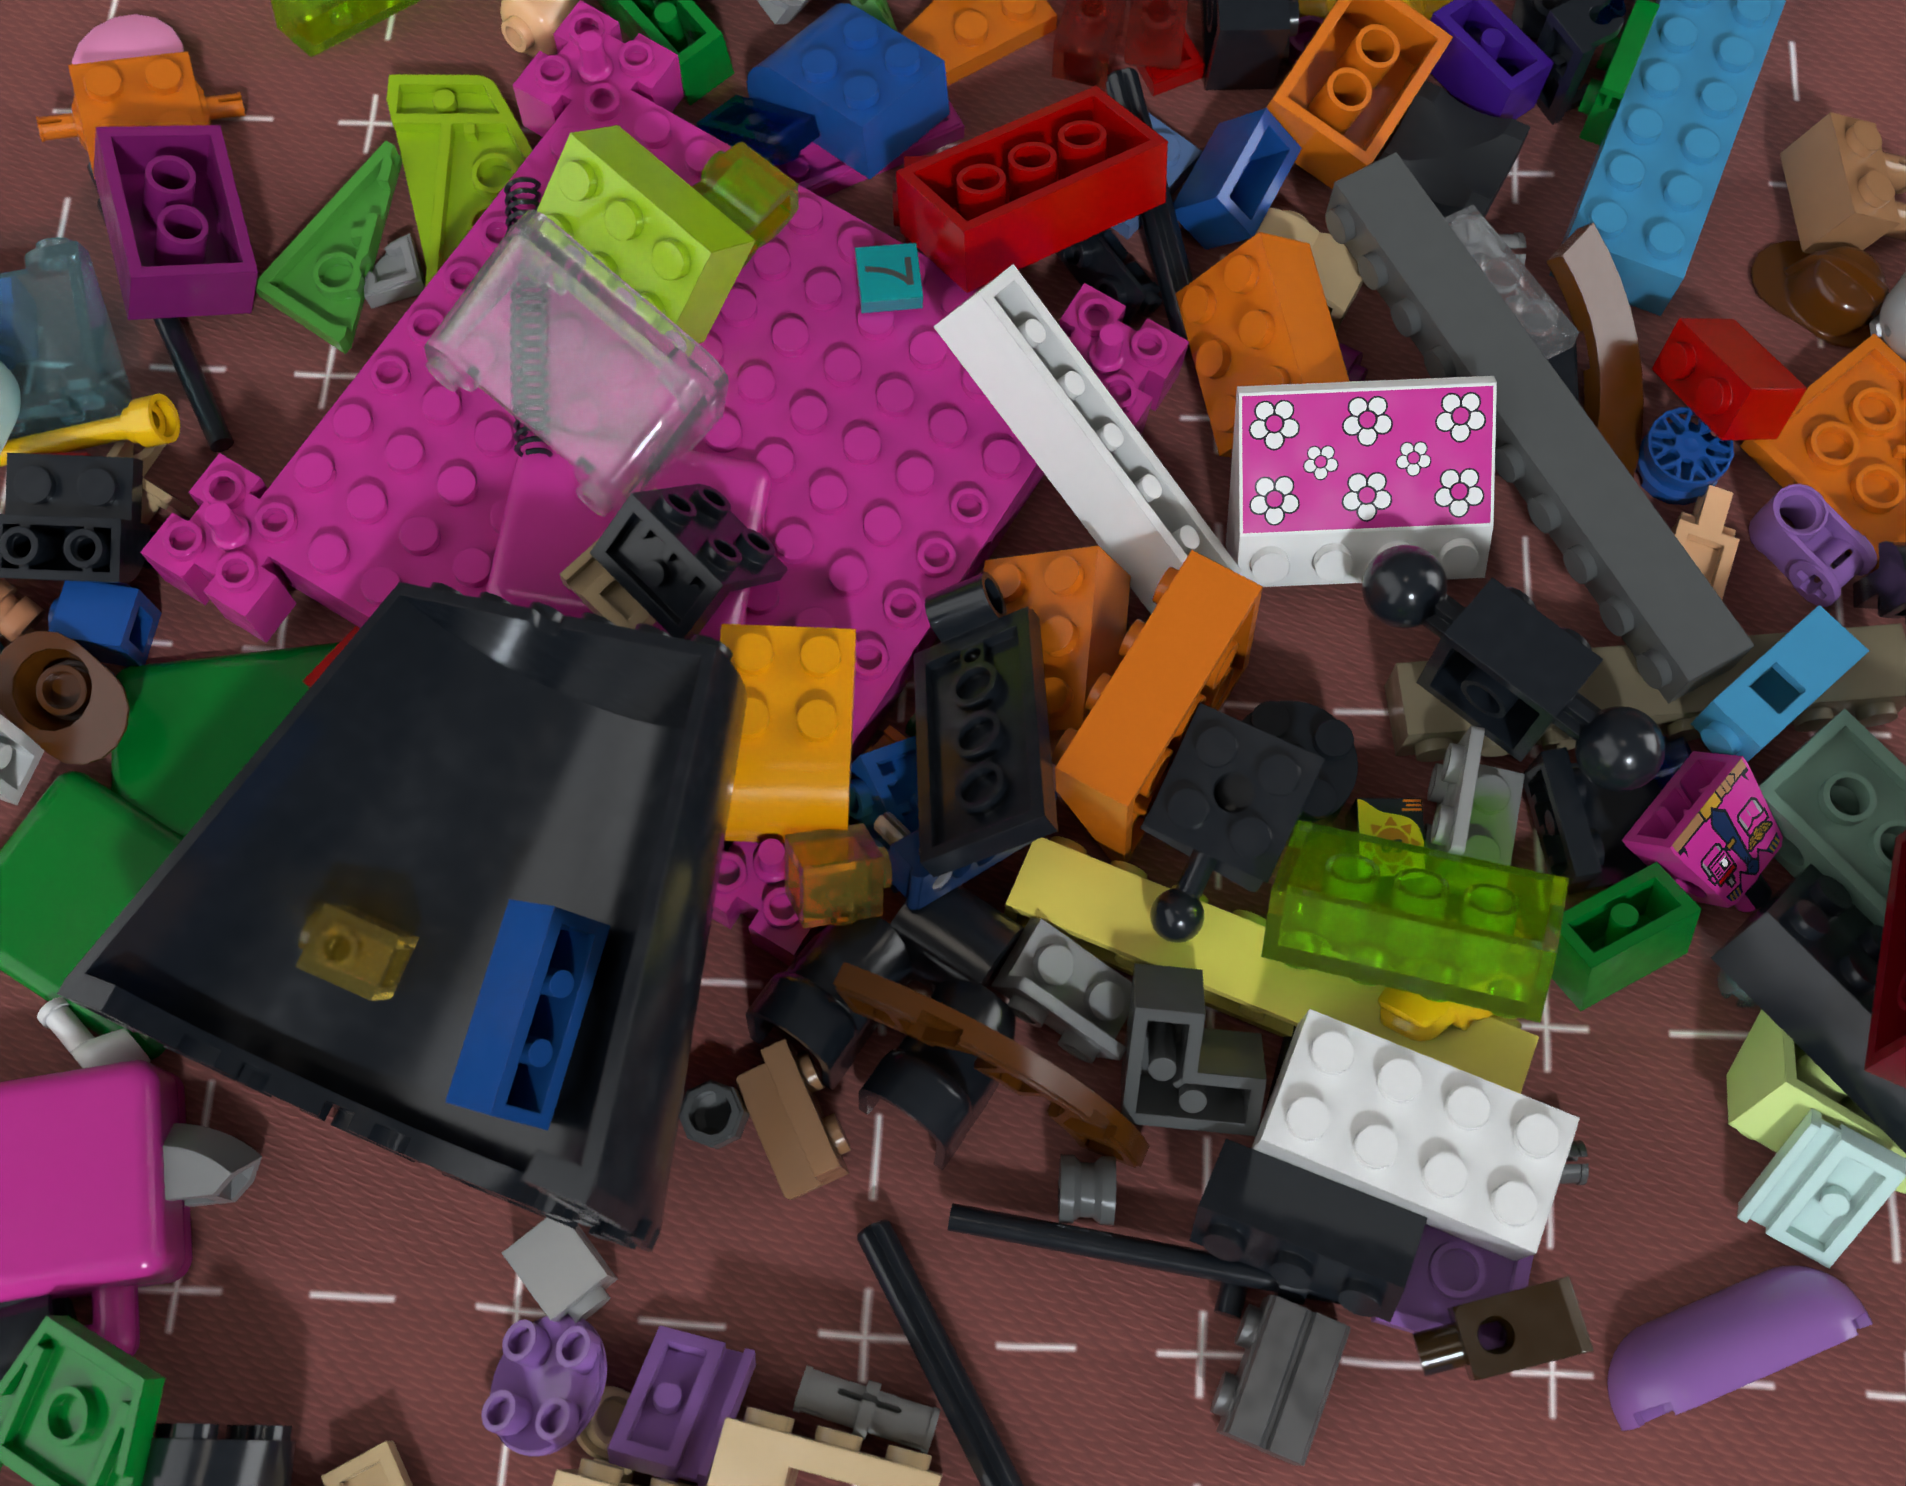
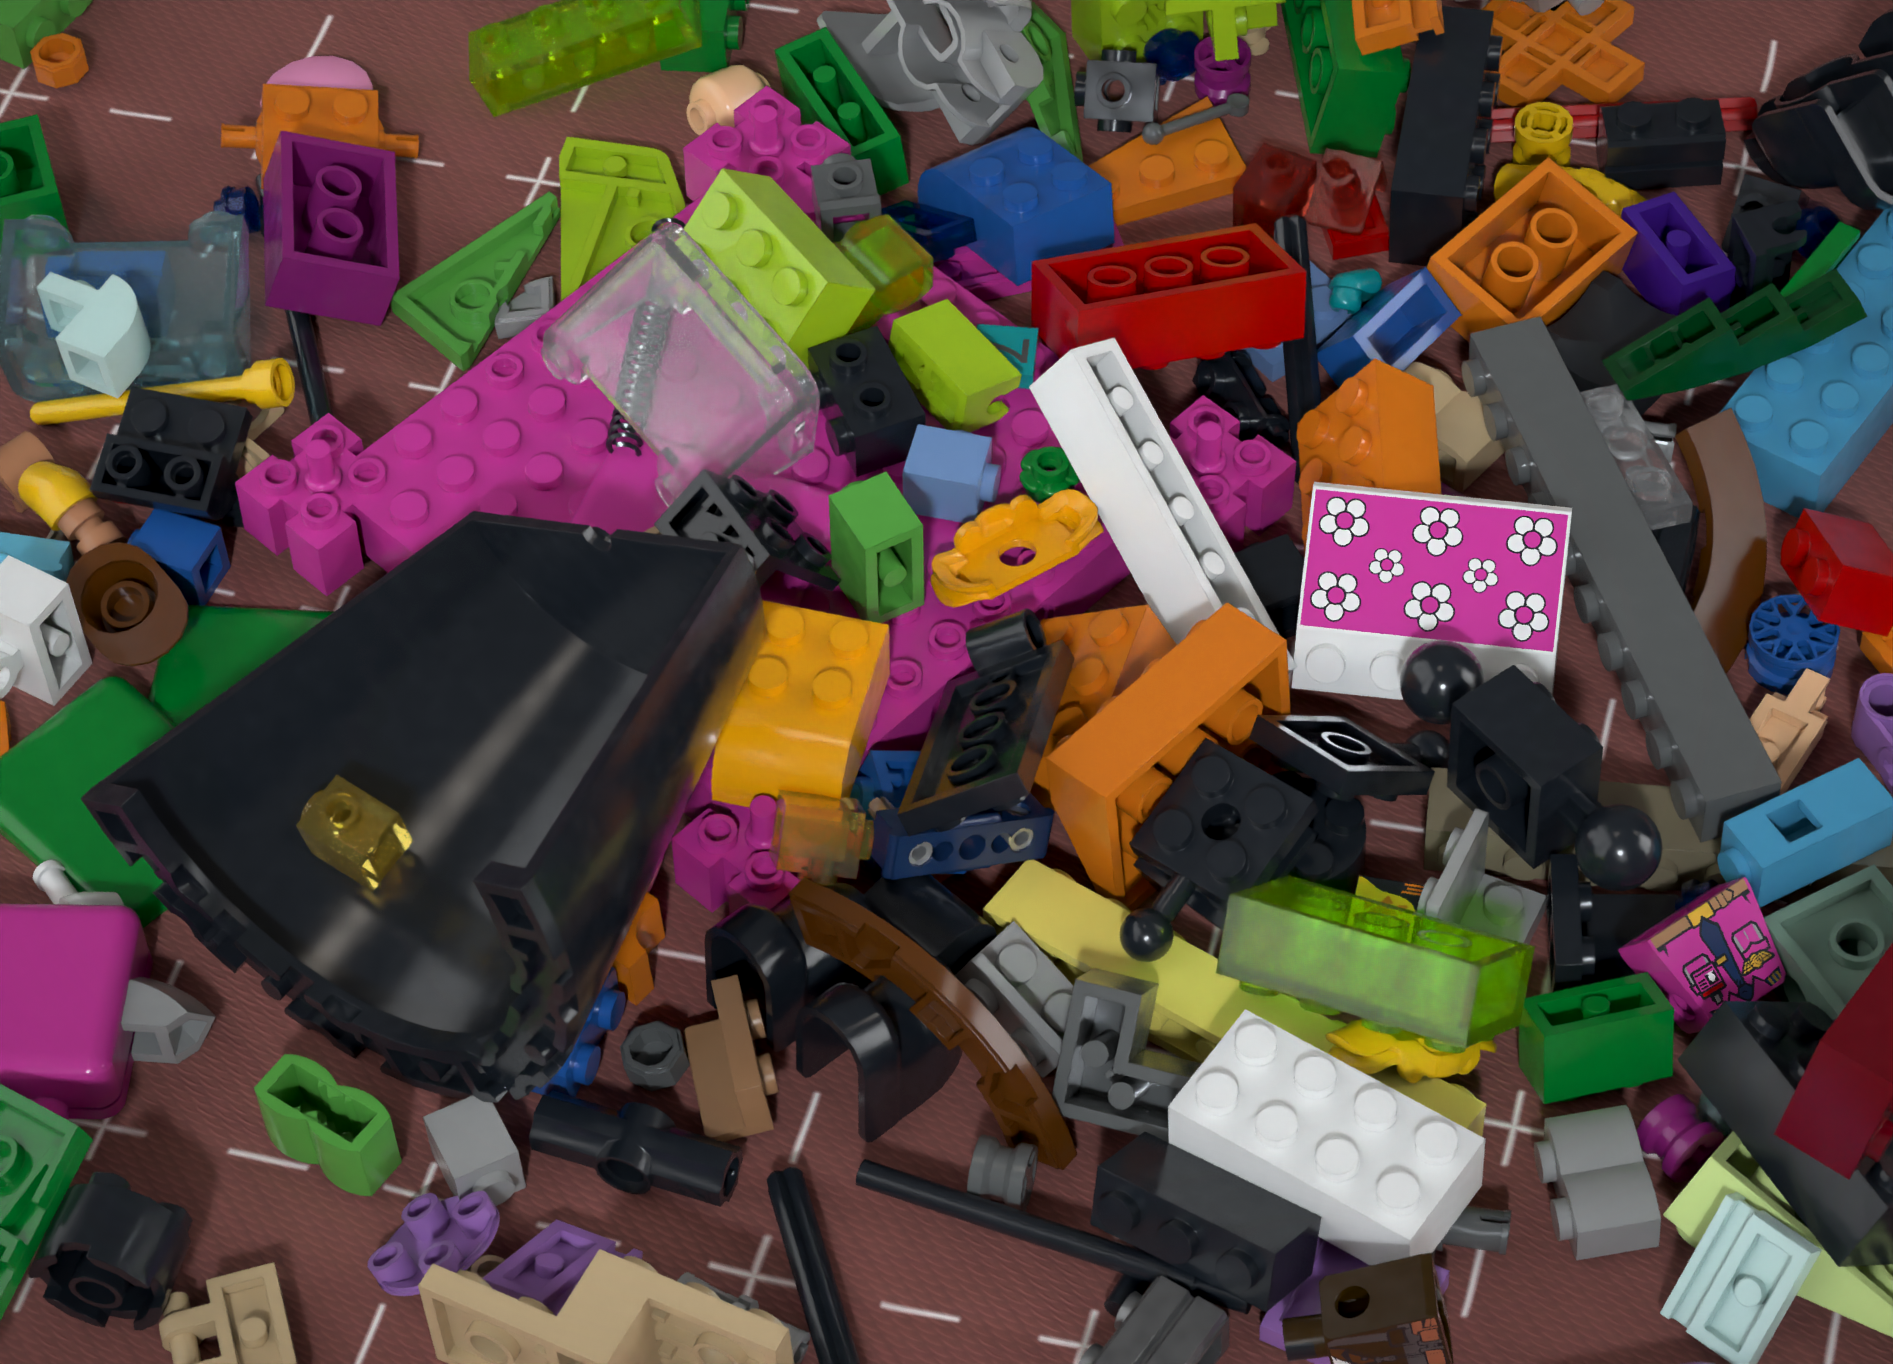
camera: 15 degrees right, 20 degrees down
blue brick [445,899,610,1130] -> none
none -> clear blue plate [213,186,260,242]
none -> bright green brick [254,1054,402,1196]
none -> black piece [529,1091,743,1207]
none -> black brick [802,326,926,477]
none -> dark grey brick [811,153,882,250]
none -> bright green brick [829,472,924,623]
none -> lime hinge [888,299,1022,432]
none -> medium blue brick [903,424,1001,523]
none -> light orange piece [930,489,1104,608]
none -> green plate [1019,446,1080,503]
none -> black brick [1234,534,1304,639]
none -> black plate [1249,715,1449,802]
none -> teal arm [1328,268,1382,314]
none -> light grey brick [1534,1105,1661,1261]
none -> dark green slope [1602,268,1868,401]
none -> magenta wheel [1636,1094,1724,1182]

